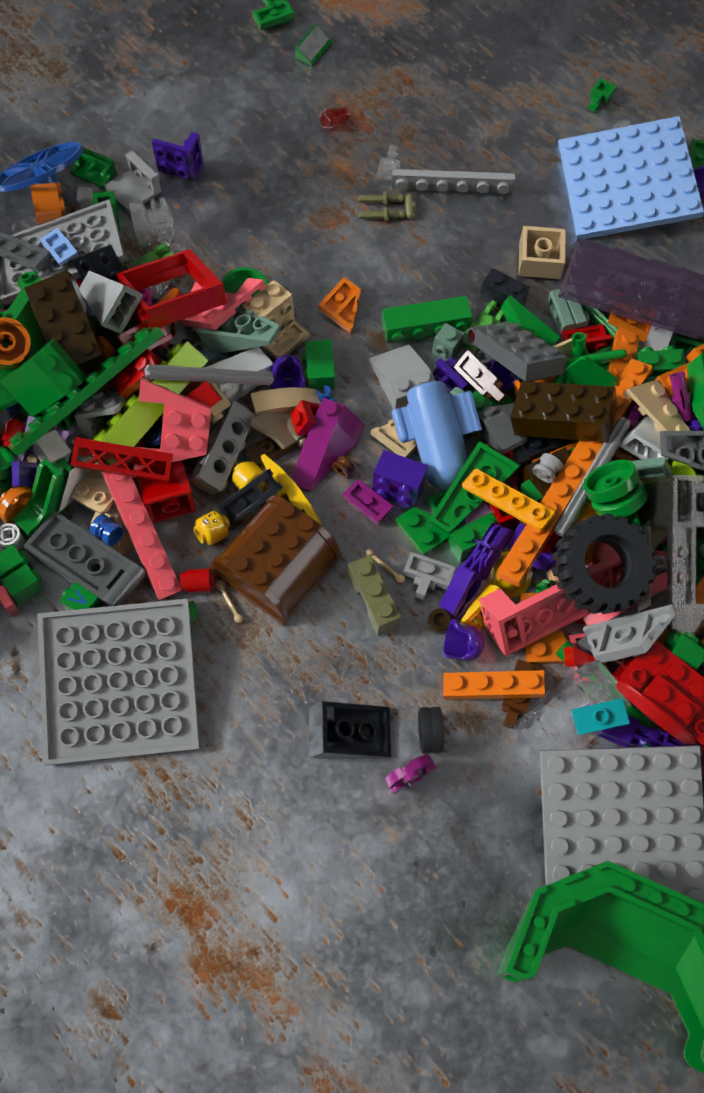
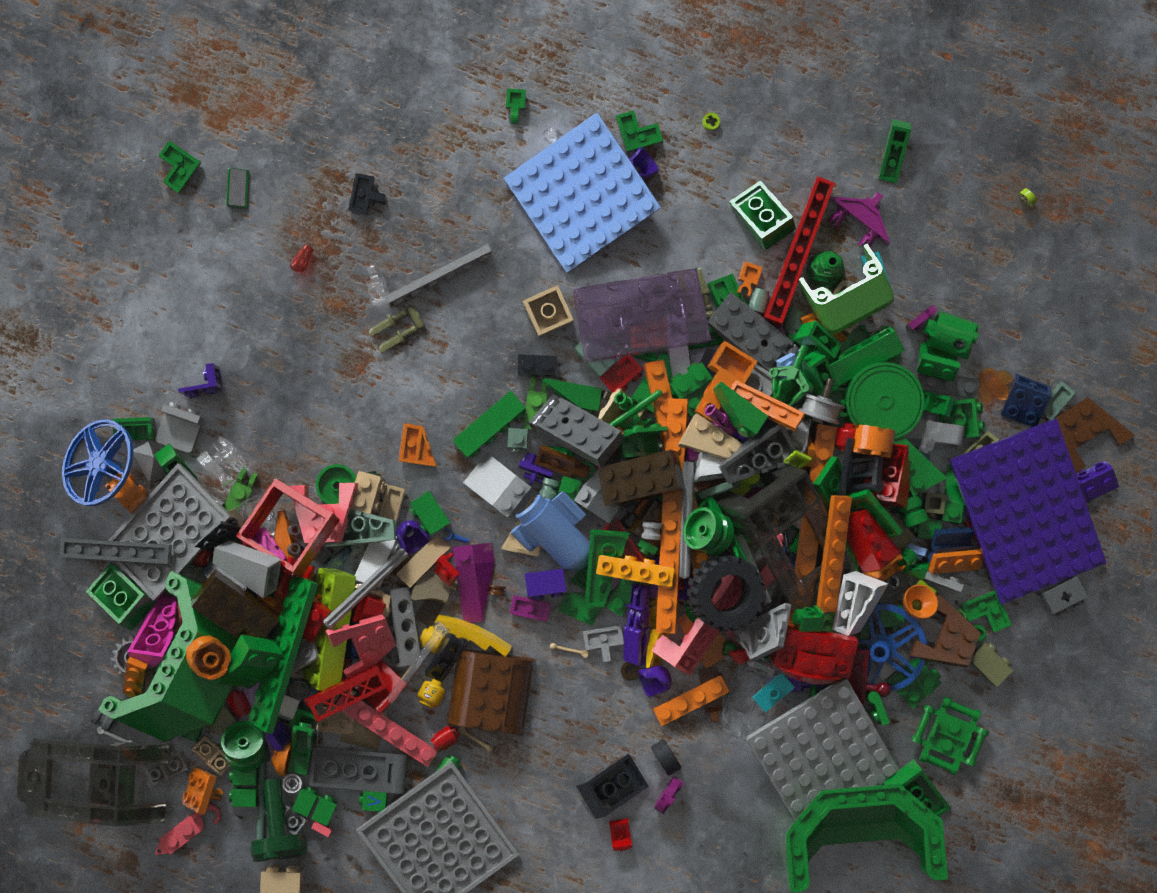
camera: 30 degrees left, 20 degrees up
light blue slope [40,228,79,266] -> none
blue wheel [90,514,124,546] -> none
olive arch [348,555,401,636] -> none
none -> black hinge [348,173,386,215]
none -> clear piece [387,622,450,702]
none -> red bracket [609,818,632,851]

